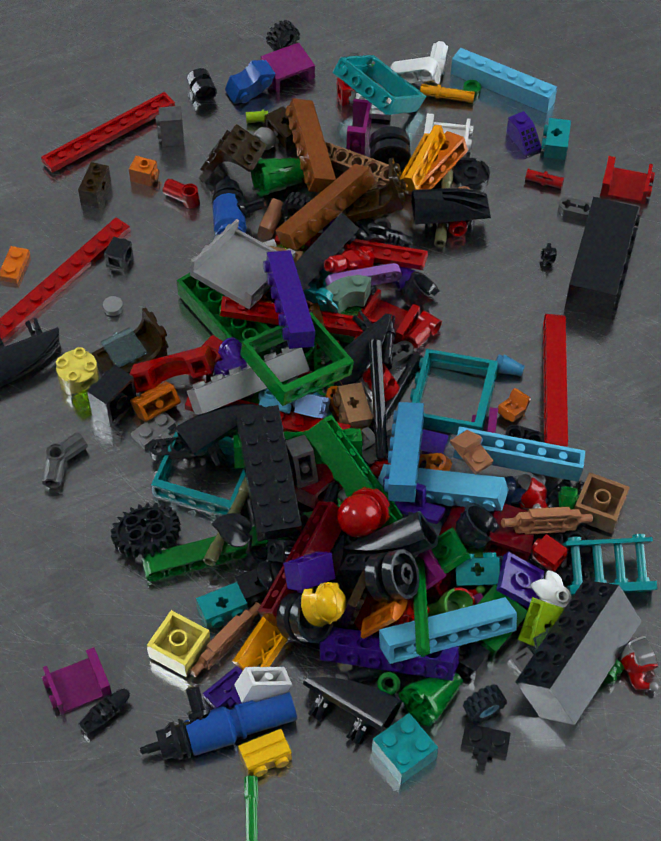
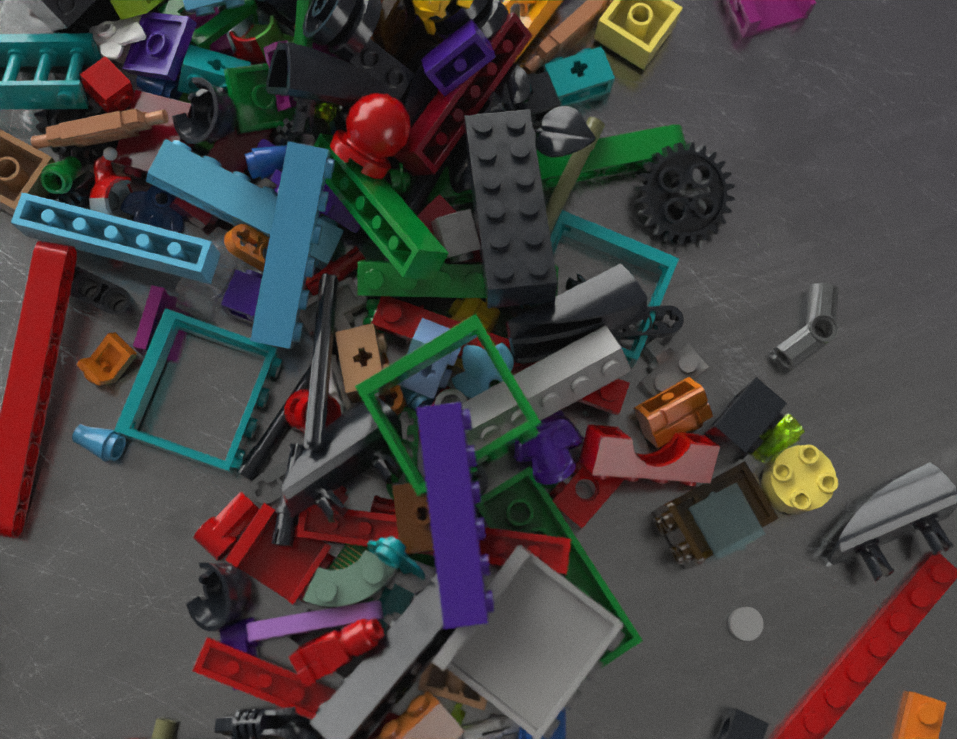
camera: 175 degrees right, 20 degrees up
nougat slope [450,430,494,475] -> none
none -> blue cone [244,145,287,180]

